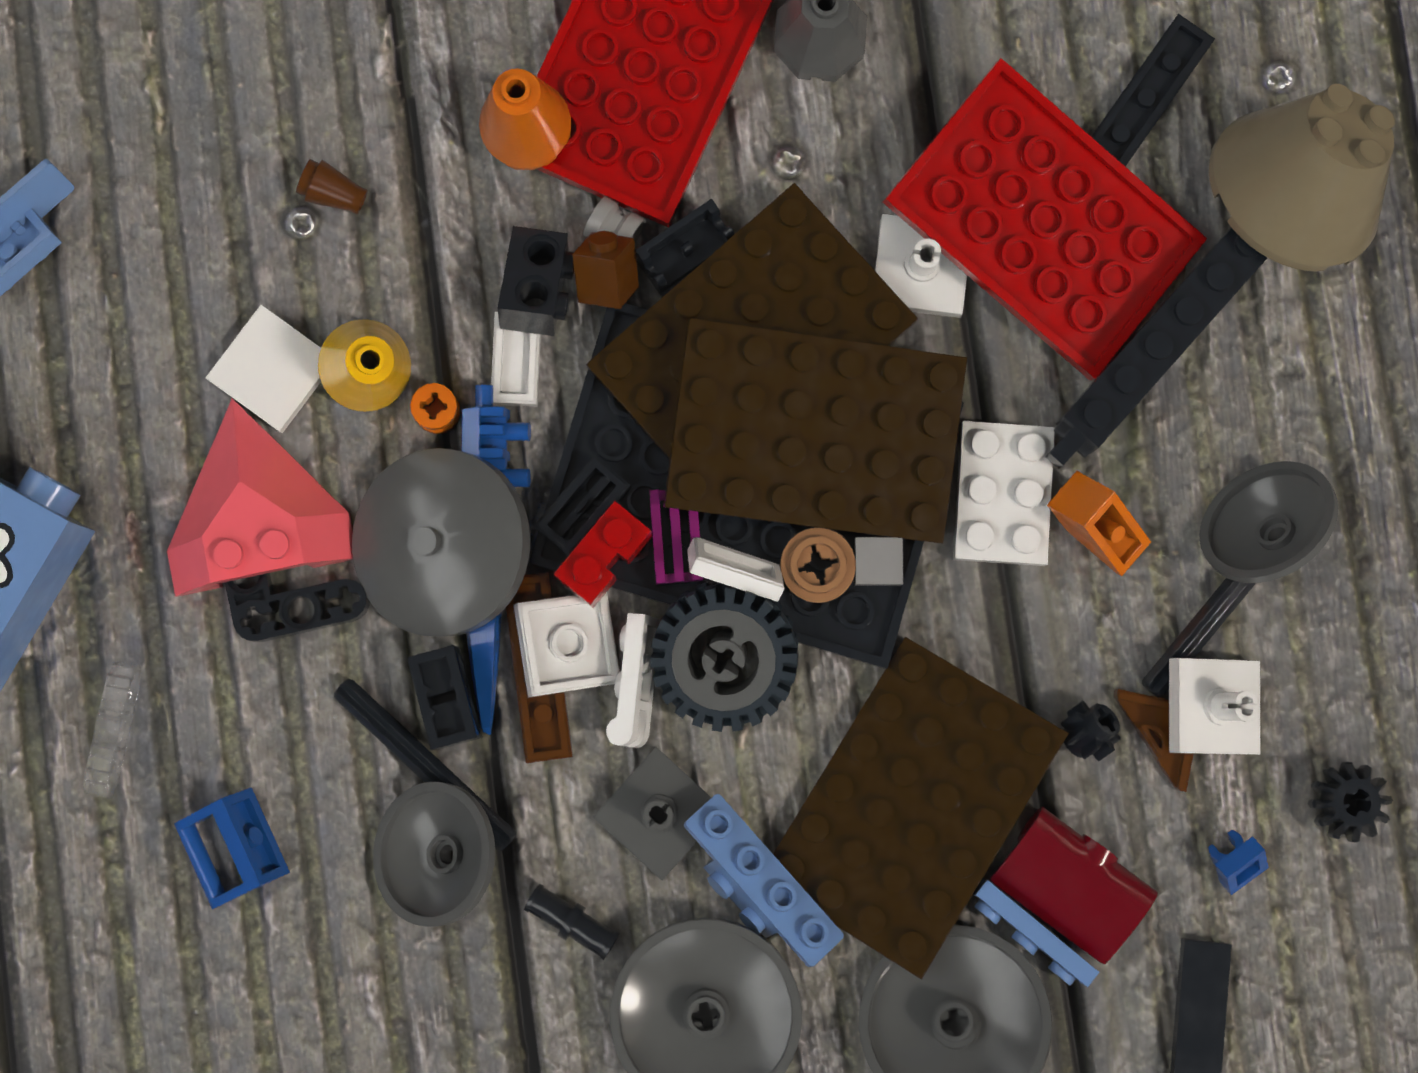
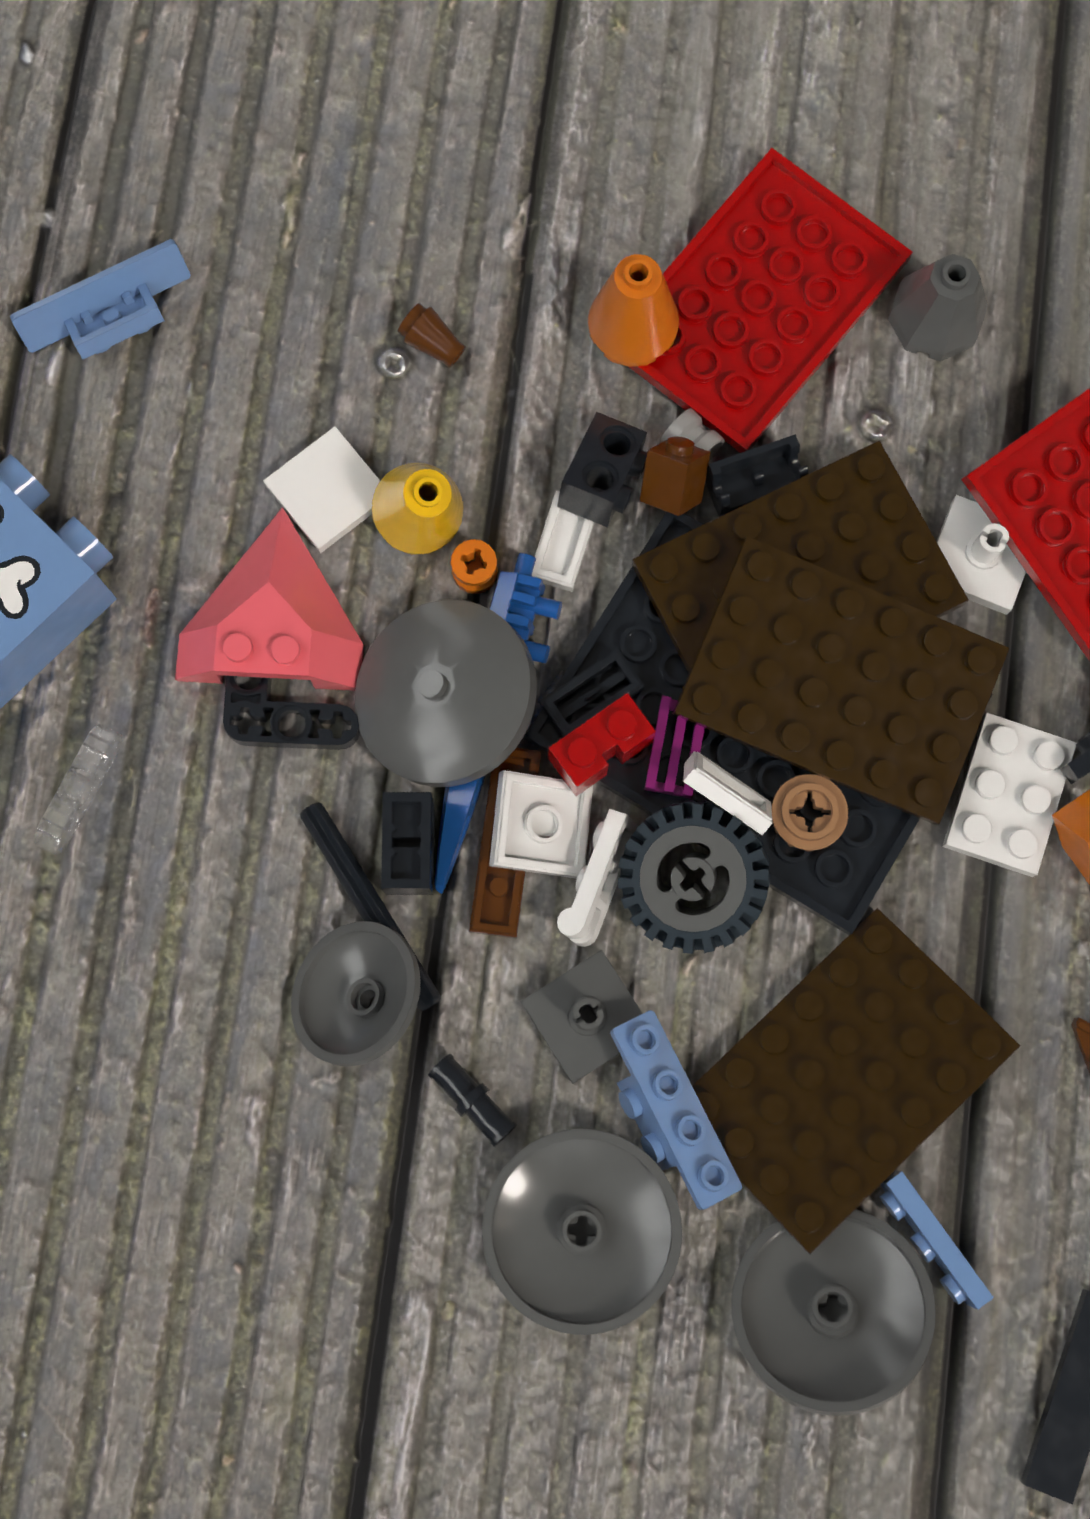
camera: 20 degrees right, 5 degrees down
blue tile [174,787,290,910] -> none
light grey tile [854,537,903,586] -> none
dark red panel [990,806,1158,964] -> none
black gear [1061,701,1121,762] -> none

